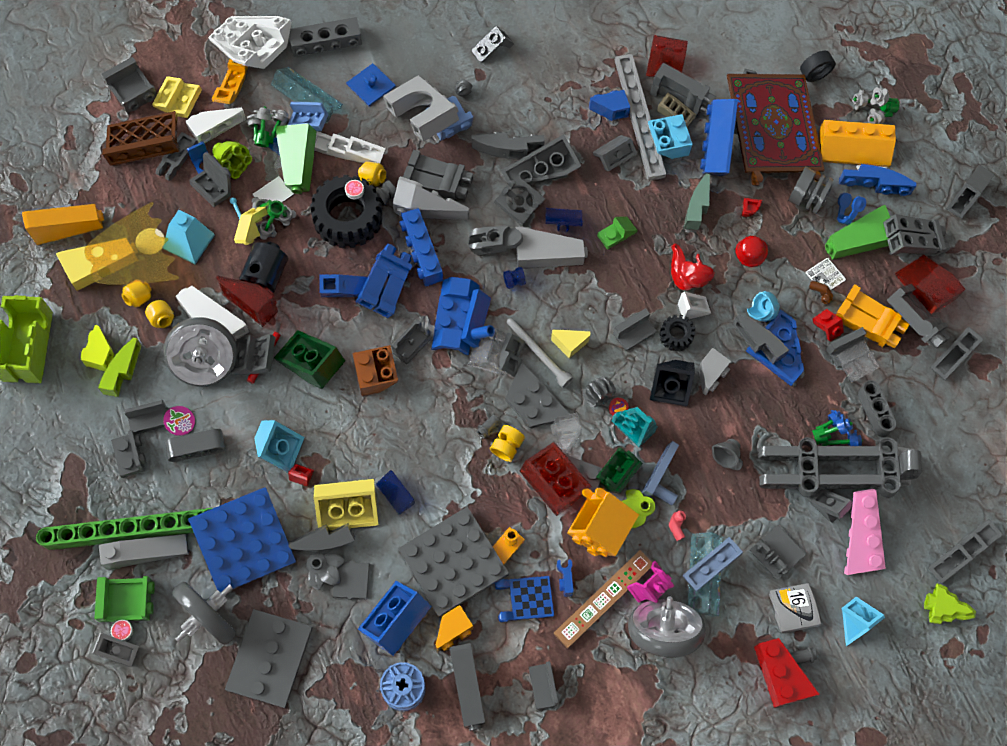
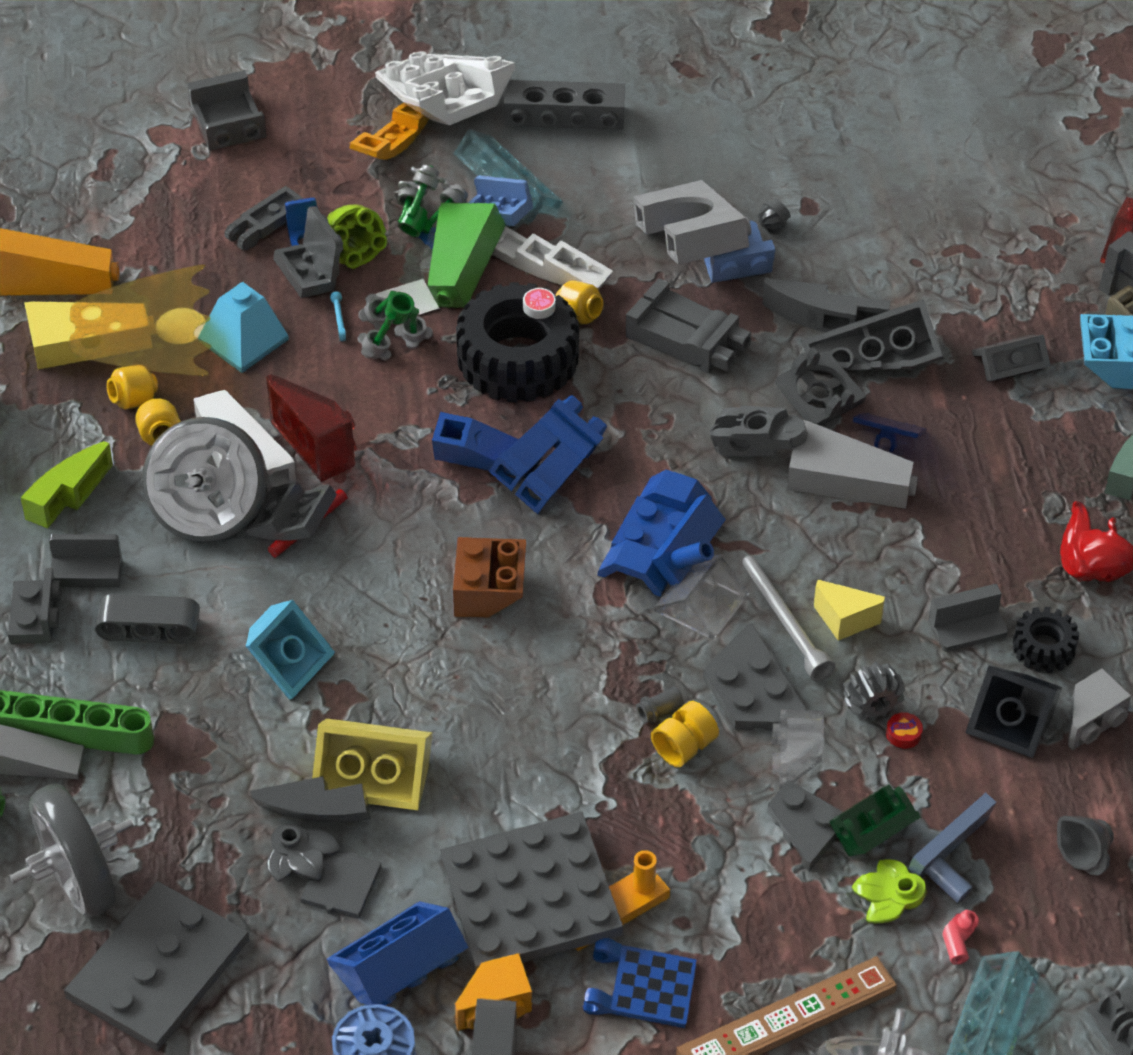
camera: 20 degrees right, 20 degrees down
neon yellow slope [81,325,115,371] -> none
reddish brown fence [102,111,179,166] -> none
light yellow slope [152,77,202,118] -> none
sticker [164,406,195,436] -> none
white slope [186,108,246,143] -> none
blue plate [188,487,296,593] -> none
light yellow slope [234,207,268,245] -> none
black cylinder [239,242,288,297] -> none
dark green slope [274,330,346,389] -> none
red slope [288,464,314,487] -> none
blue piece [346,63,396,107] -> none
dark grey wheel [376,180,396,206] -> none
clear blue slope [376,470,415,515] -> none
dark grey hinge [392,319,432,365] -> none
light grey wedge [393,176,470,220] -> none
blue brick [399,208,443,286] -> none
bracket [472,26,514,63] -> none
dark grey slope [499,333,525,377] -> none
clear blue wheel [503,267,526,289] -> none
clear red slope [520,442,592,516] -> none
blue plate [556,559,573,597] -> none
light orange container [567,488,639,557] -> none
blue slope [589,90,630,121] -> none
bright green slope [597,217,638,250] -> none
teal wedge [612,407,658,447] -> none
light grey plate [615,54,666,181] -> none
dark pink piece [627,561,674,603] -> none
white slope [678,292,711,319] -> none
sand blue piece [683,537,743,592] -> none

